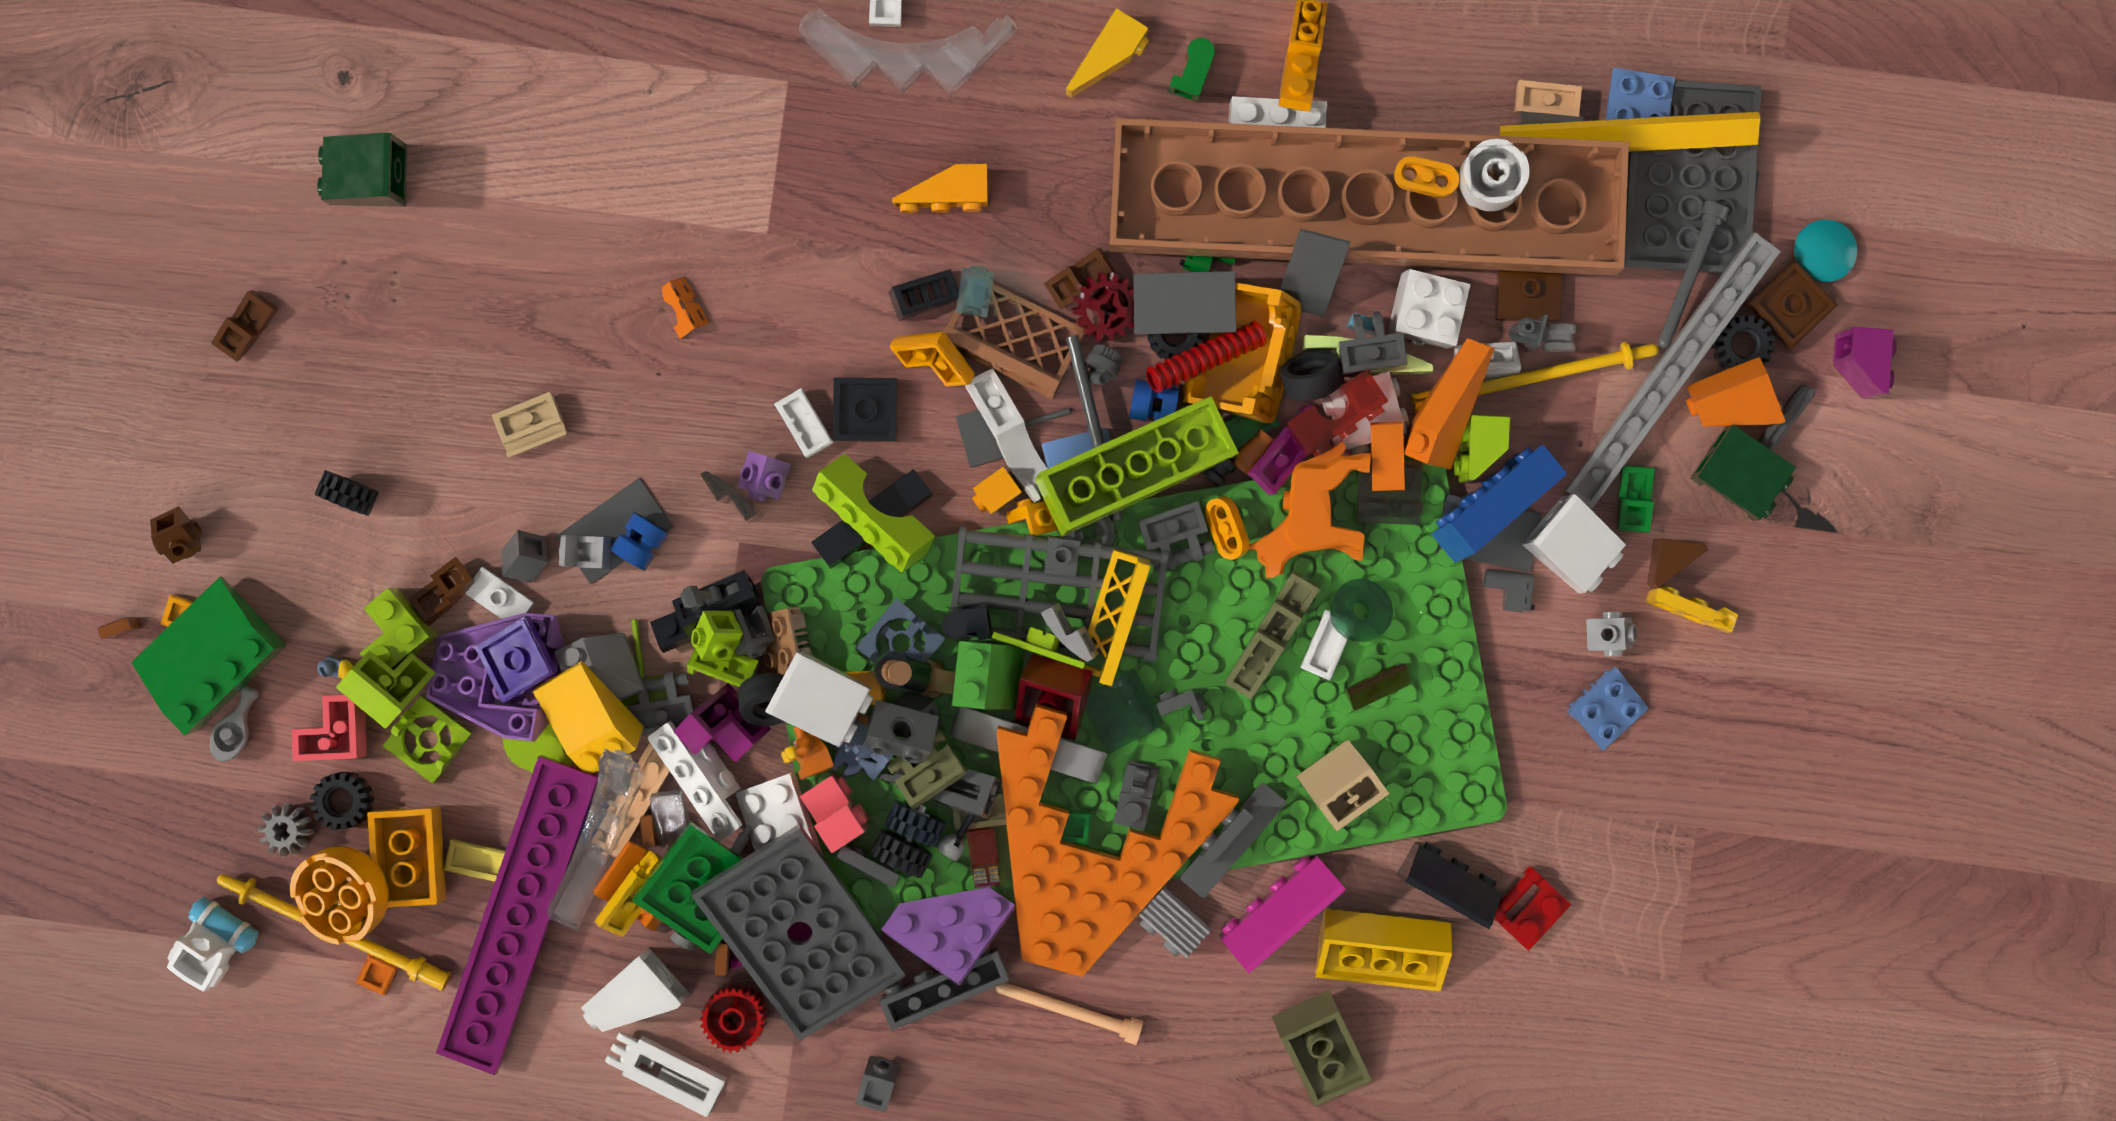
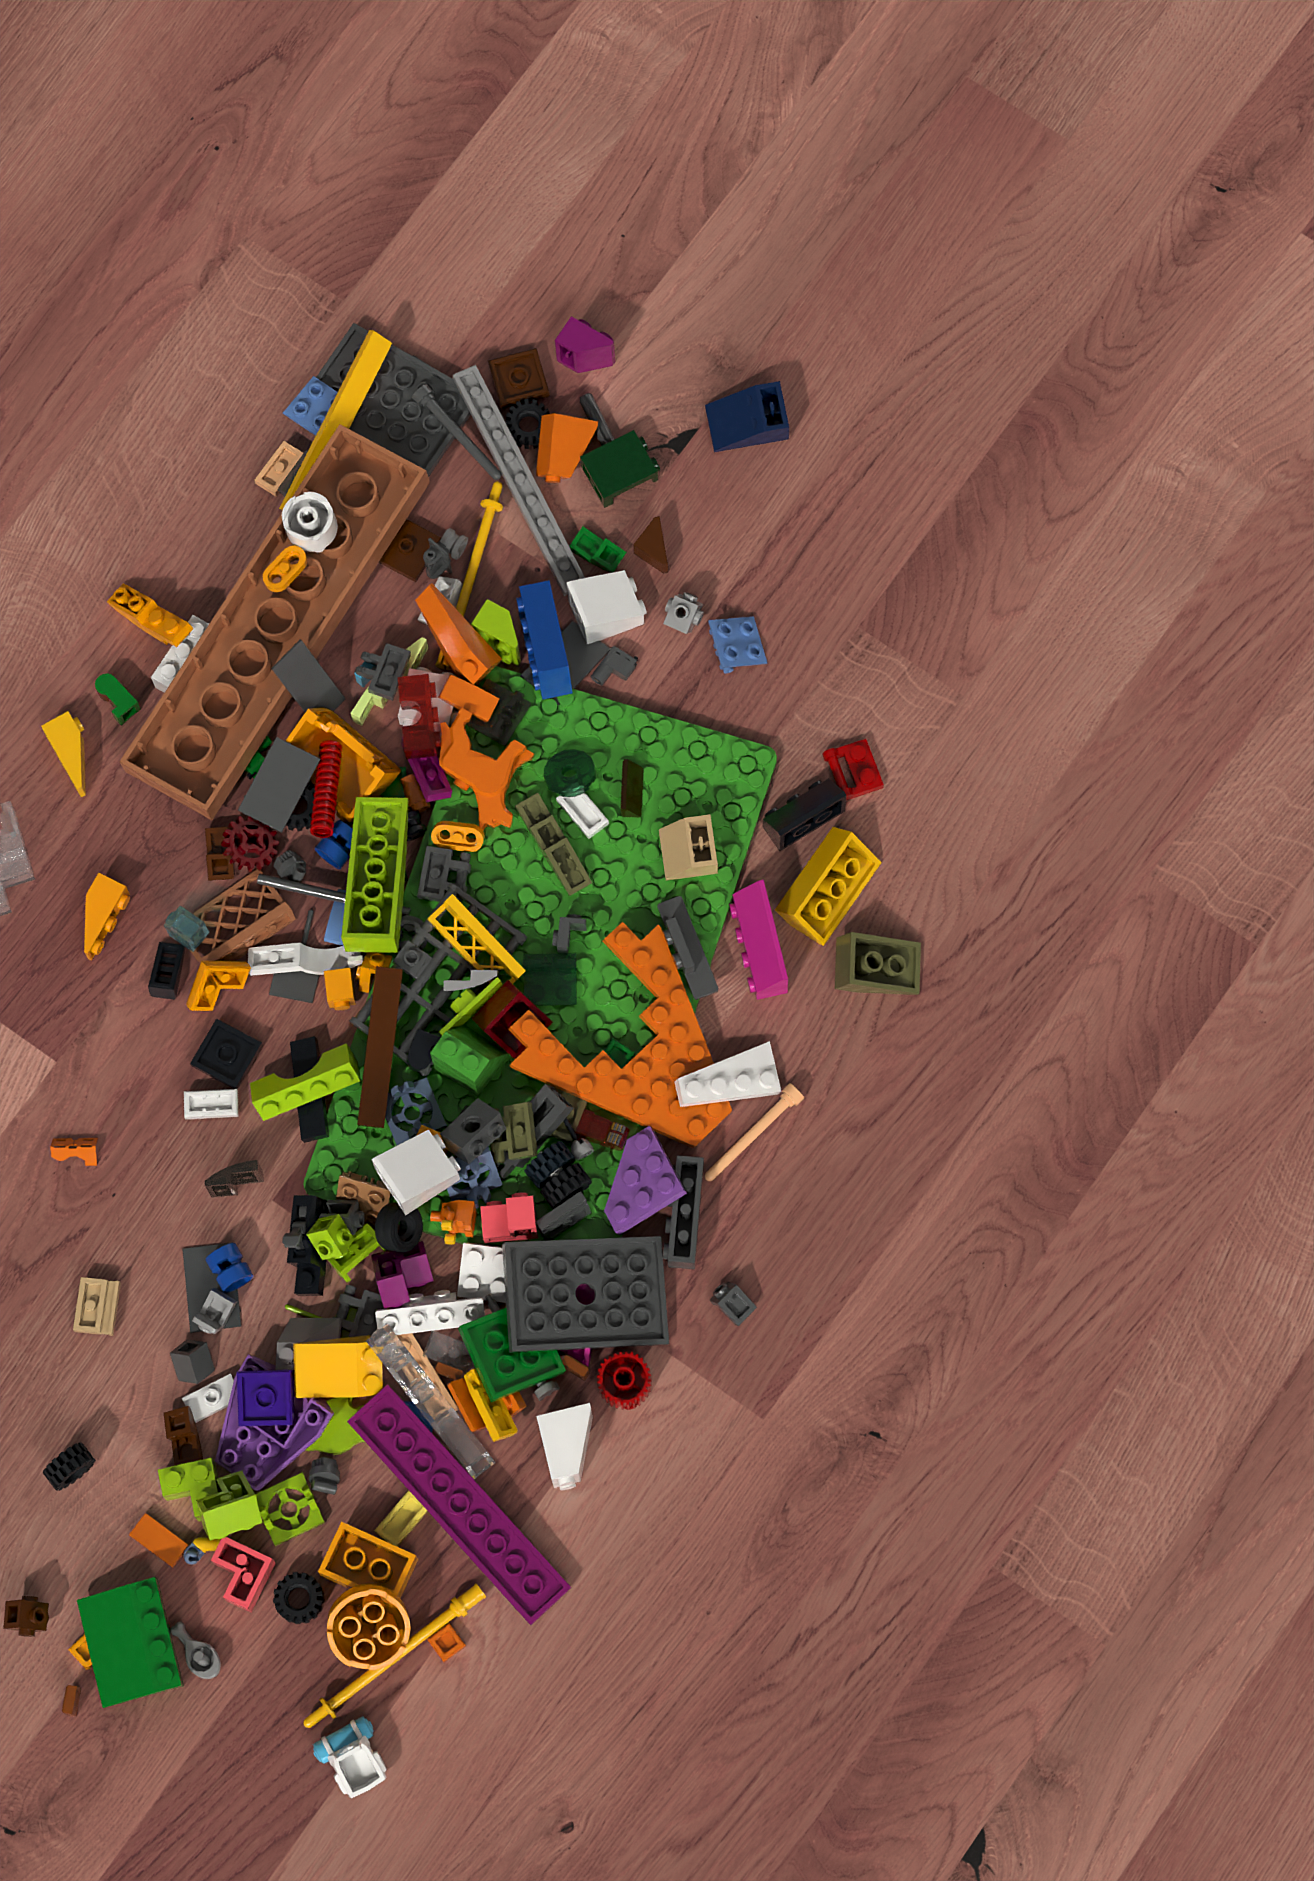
camera: 60 degrees left, 15 degrees down
light grey gear [257,803,315,858] -> none
white hinge [605,1032,727,1117] -> none
medium lavender brick [737,451,791,503] -> none
piece [873,651,956,698] -> none
light grey beam [949,707,1108,784] -> none
dark grey plate [1113,760,1159,830] -> none
light grey brick [1139,885,1212,958] -> none
black tyre [1280,350,1344,401] -> none
white brick [1387,269,1471,349] -> none
yellow hinge [1646,586,1738,633] -> none
teal dish [1794,219,1857,282] -> none
none -> orange tile [129,1513,189,1568]
none -> dark grey piece [309,1457,340,1495]
none -> reddish brown tile [357,966,403,1129]
none -> white wing [674,1041,781,1107]
none -> dark blue slope [705,381,789,452]

